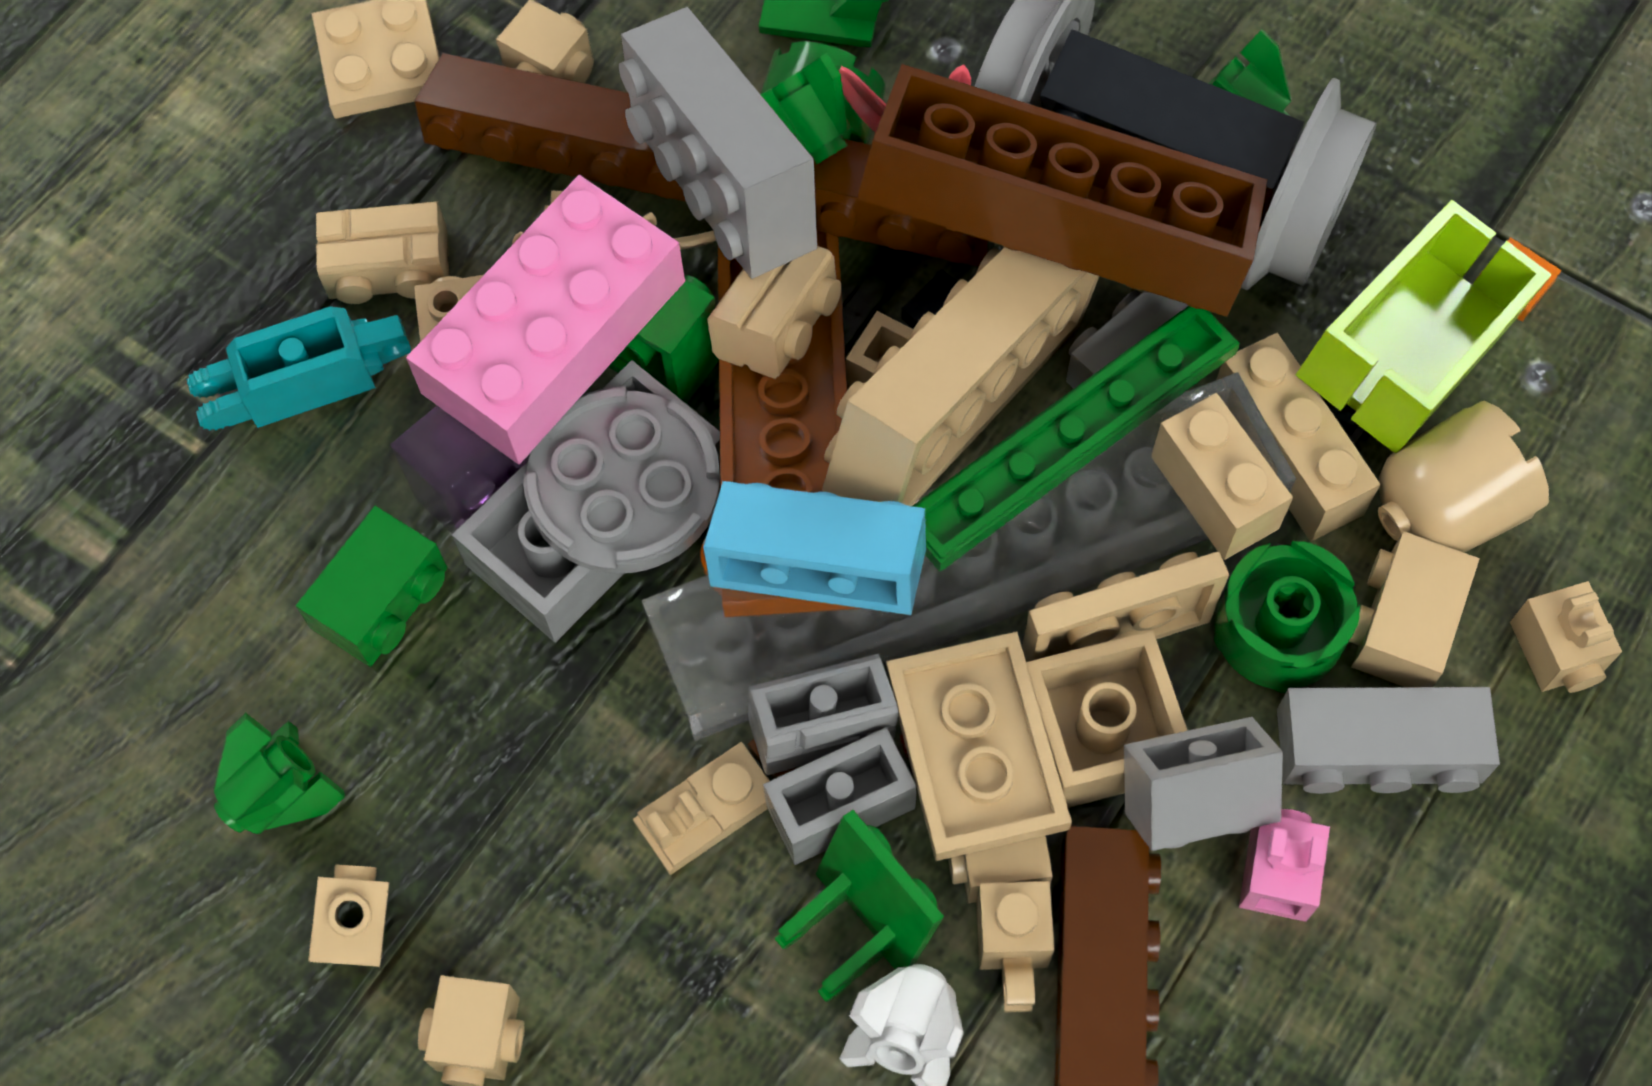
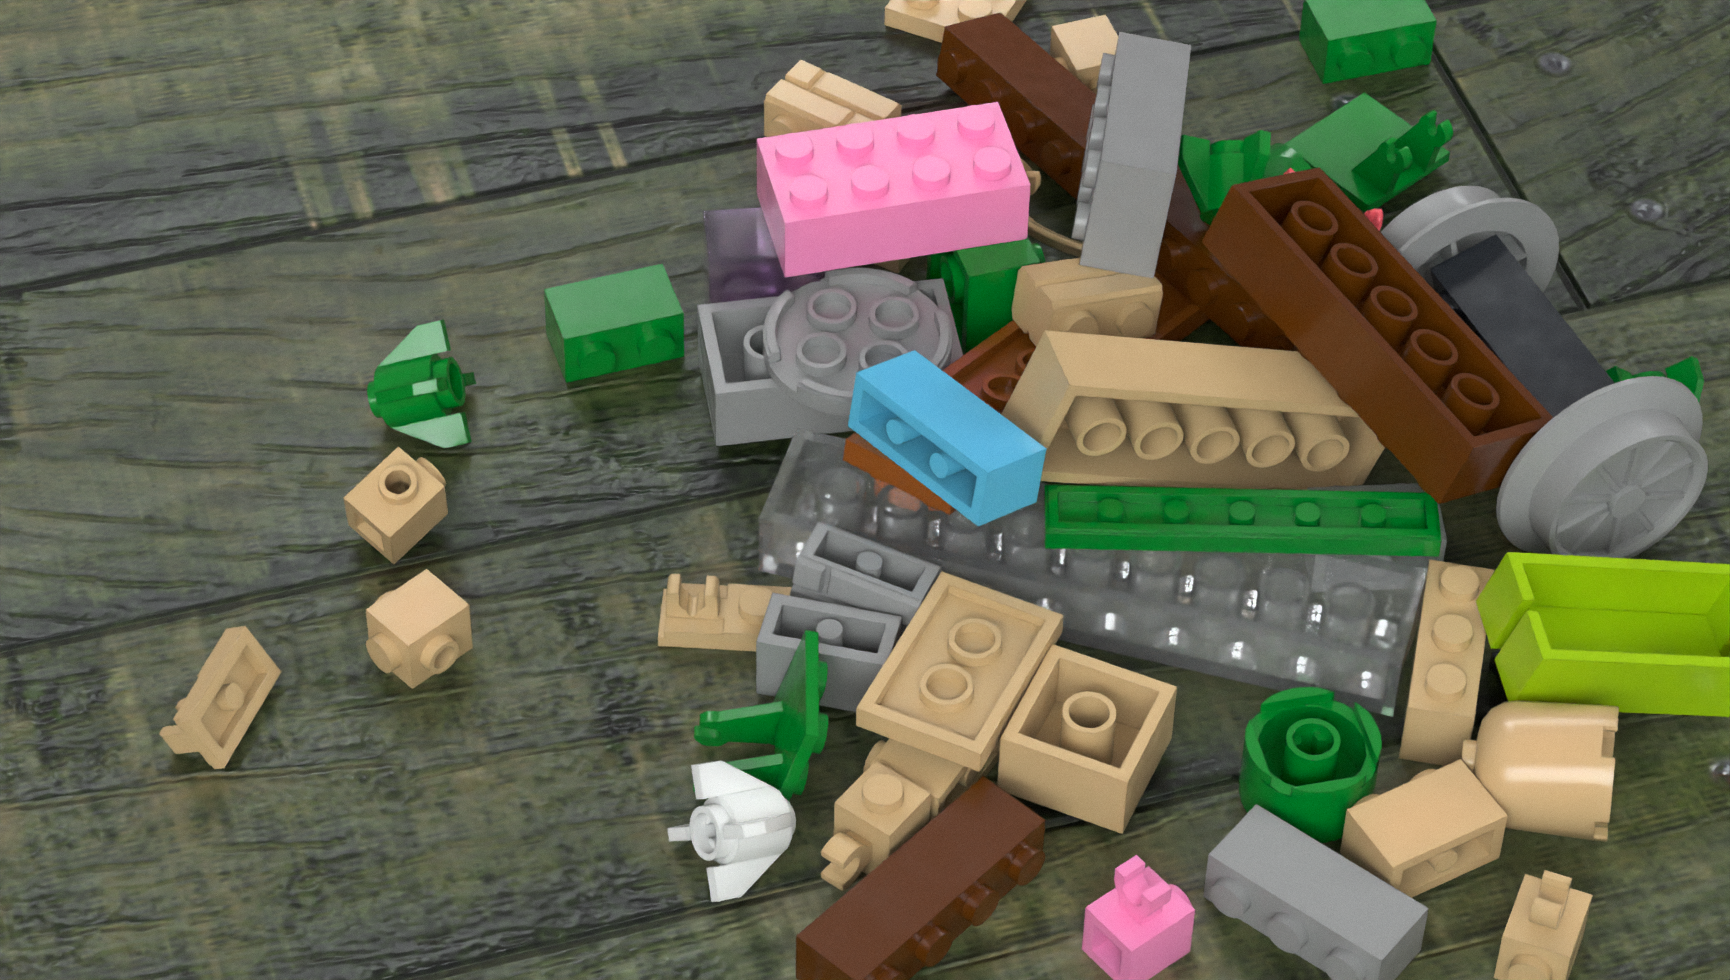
camera: 35 degrees right, 20 degrees down
teal hinge [187,306,411,431] -> none
tan plate [1022,551,1229,662] -> none
light grey brick [1124,717,1283,851] -> none
tan brick [1151,393,1293,560] -> none

